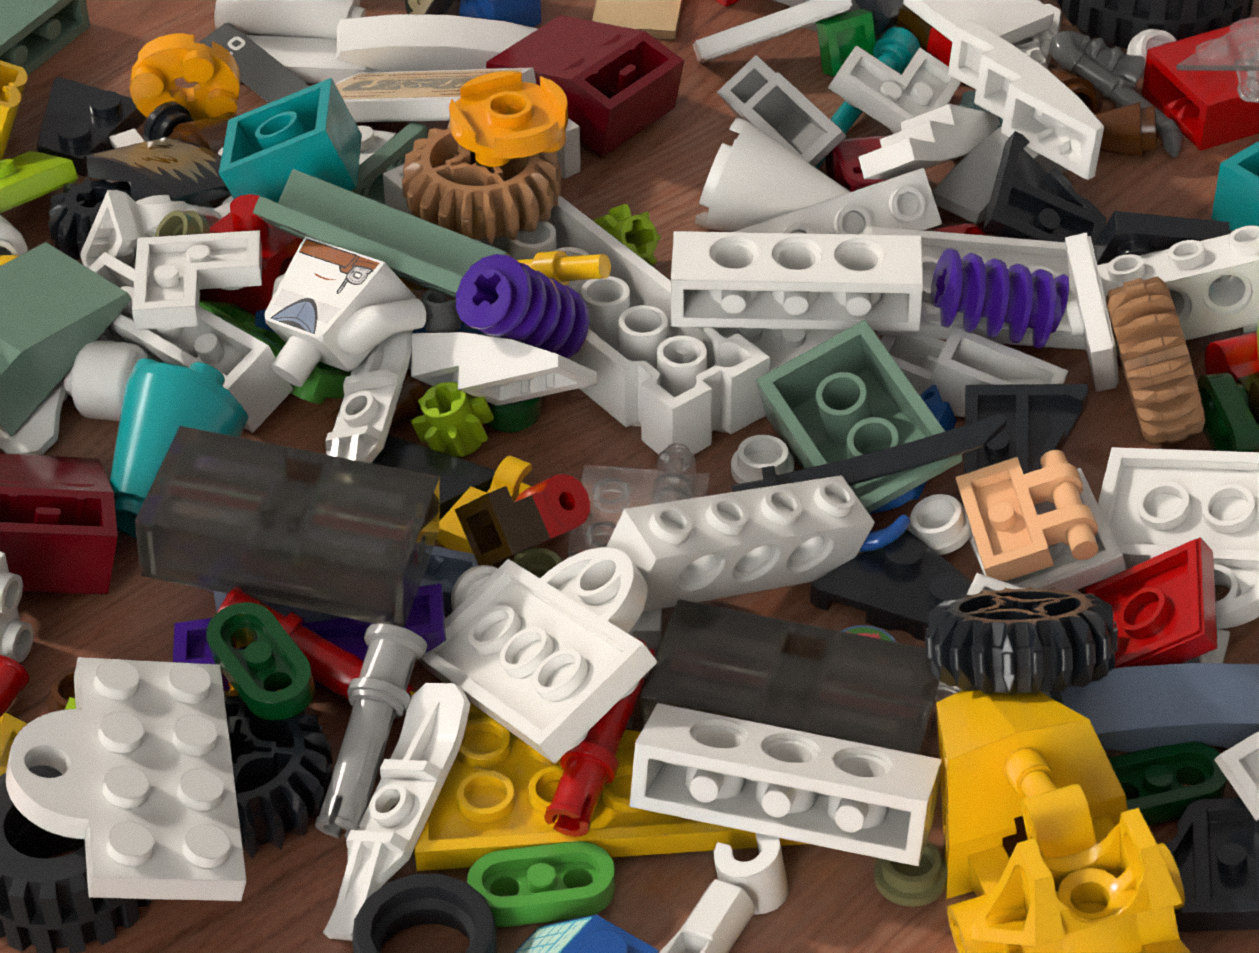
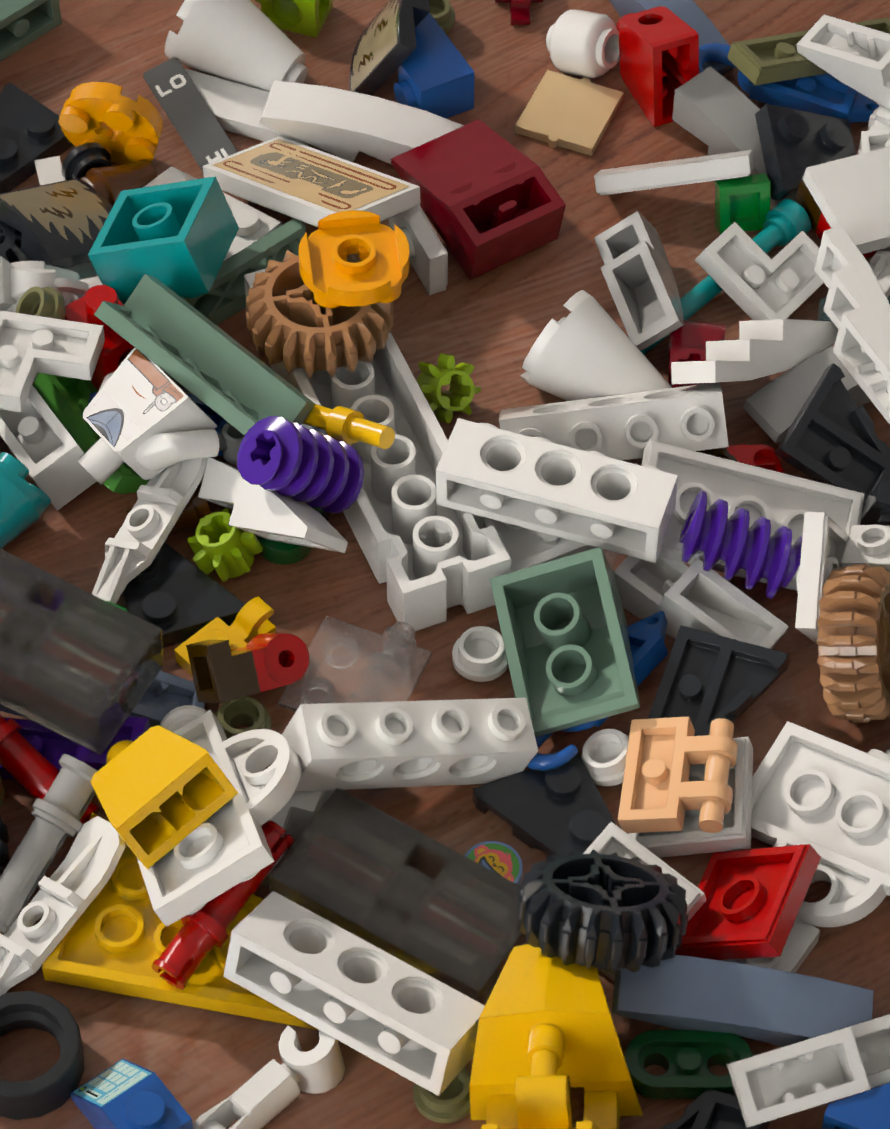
camera: 15 degrees right, 10 degrees up
bright green plate [467,841,615,927] -> none
black sword [732,414,1007,492] -> none
none -> yellow torso [90,725,238,870]

